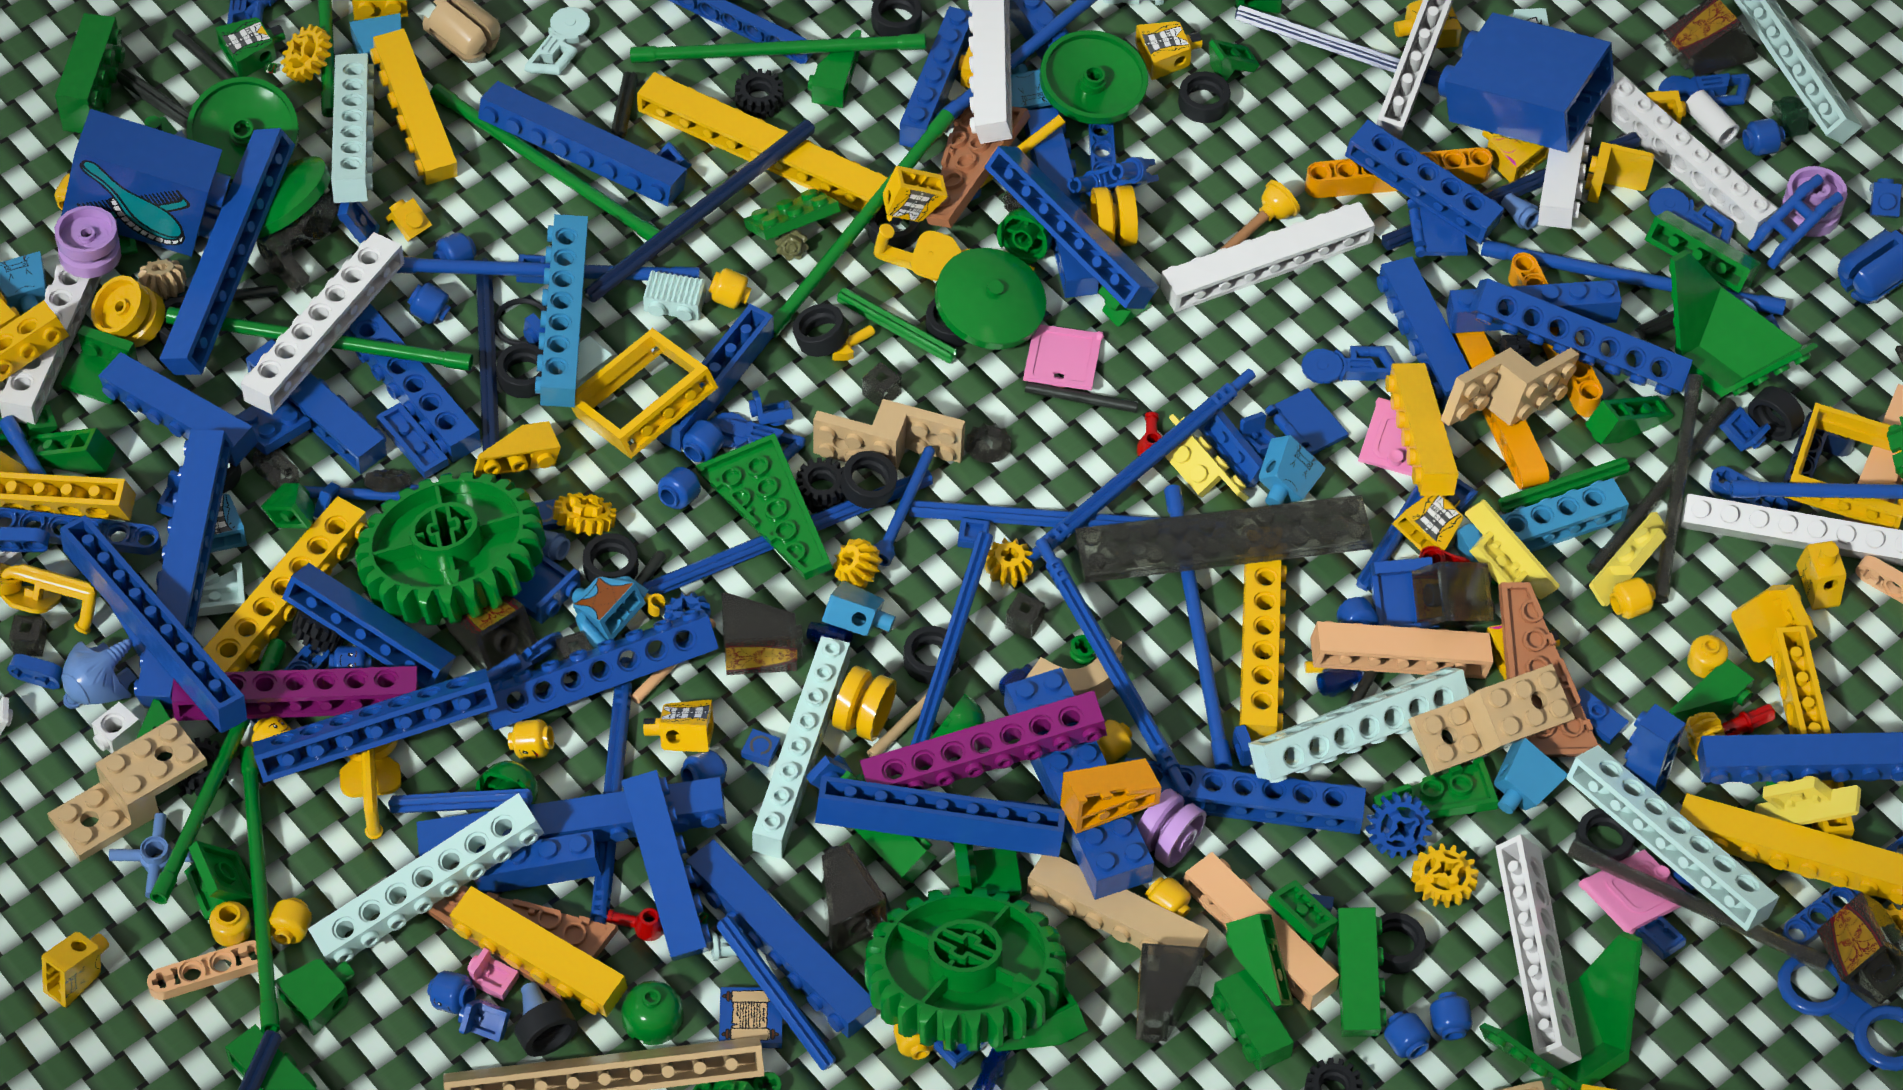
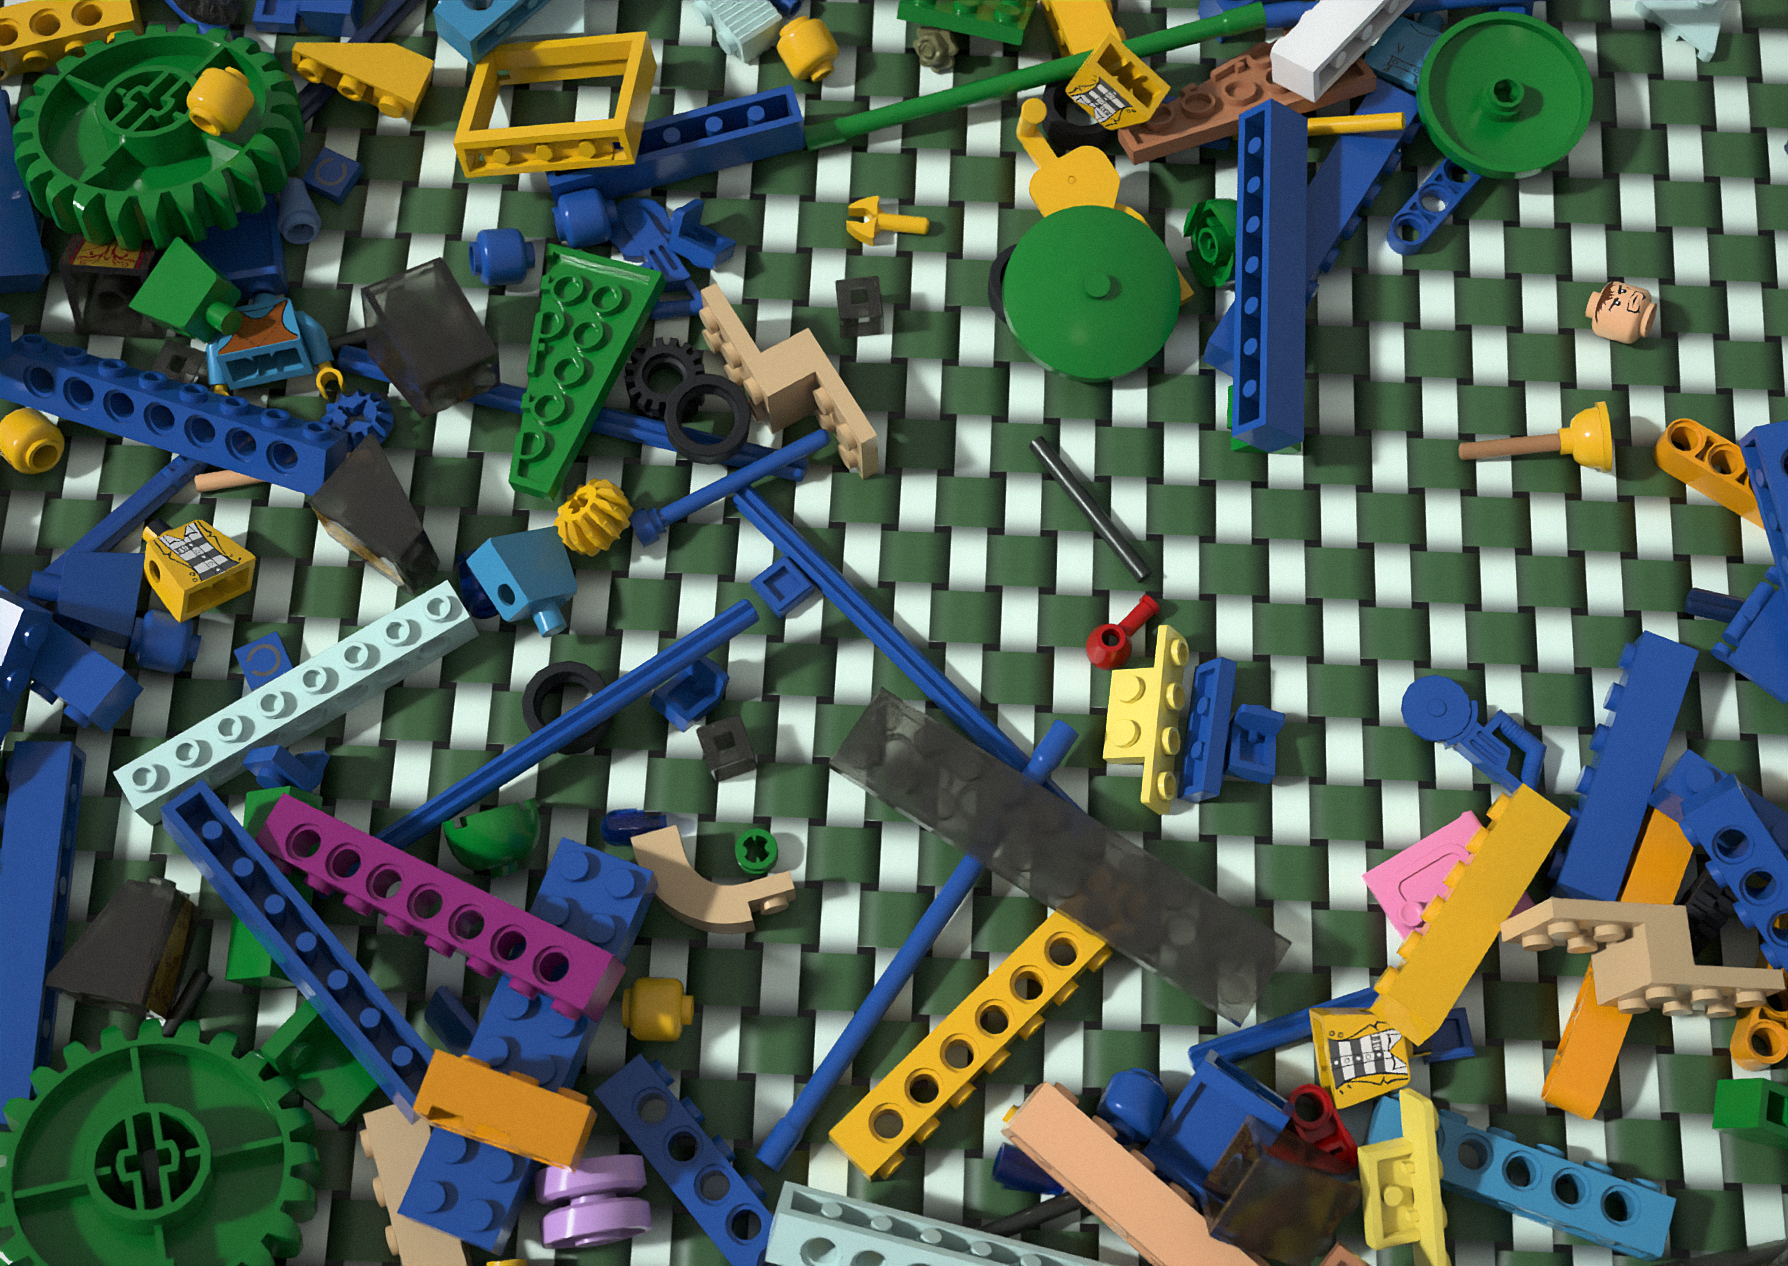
camera: 45 degrees right, 15 degrees up
blue piece [487,632,563,682] -> none
yellow gear [553,492,617,536] -> none
black tyre [583,533,639,583] -> none
black tyre [793,303,849,357] -> none
yellow wheel [832,665,897,742] -> none
green axle [837,288,958,364] -> none
tan piece [867,694,927,757] -> none
clear smoke gear [966,422,1011,463] -> none
yellow gear [985,537,1034,588] -> none
bright pink container [1023,324,1104,391] -> none
blue axle [1026,368,1256,563] -> none
blue axle [1035,538,1191,797] -> none
blue connector [1067,157,1159,196] -> none
yellow wheel [1090,185,1138,246] -> none
yellow torso [1135,21,1202,80] -> none
white brick [1160,202,1375,312] -> none
black tyre [1178,71,1231,123] -> none
green slope [1209,39,1260,81] -> none
blue tile [1232,725,1253,767] -> none
dark azure torso [1259,435,1326,509] -> none
blue piece [1265,388,1349,456] -> none
green axle [1498,458,1630,513] -> none
none -> blue torso [28,551,145,650]
none -> green torso [129,236,242,344]
none -> yellow head [186,67,255,136]
none -> clear smoke slope [361,257,500,419]
none -> blue bracket [649,656,730,733]
none -> light nougat head [1586,281,1657,344]

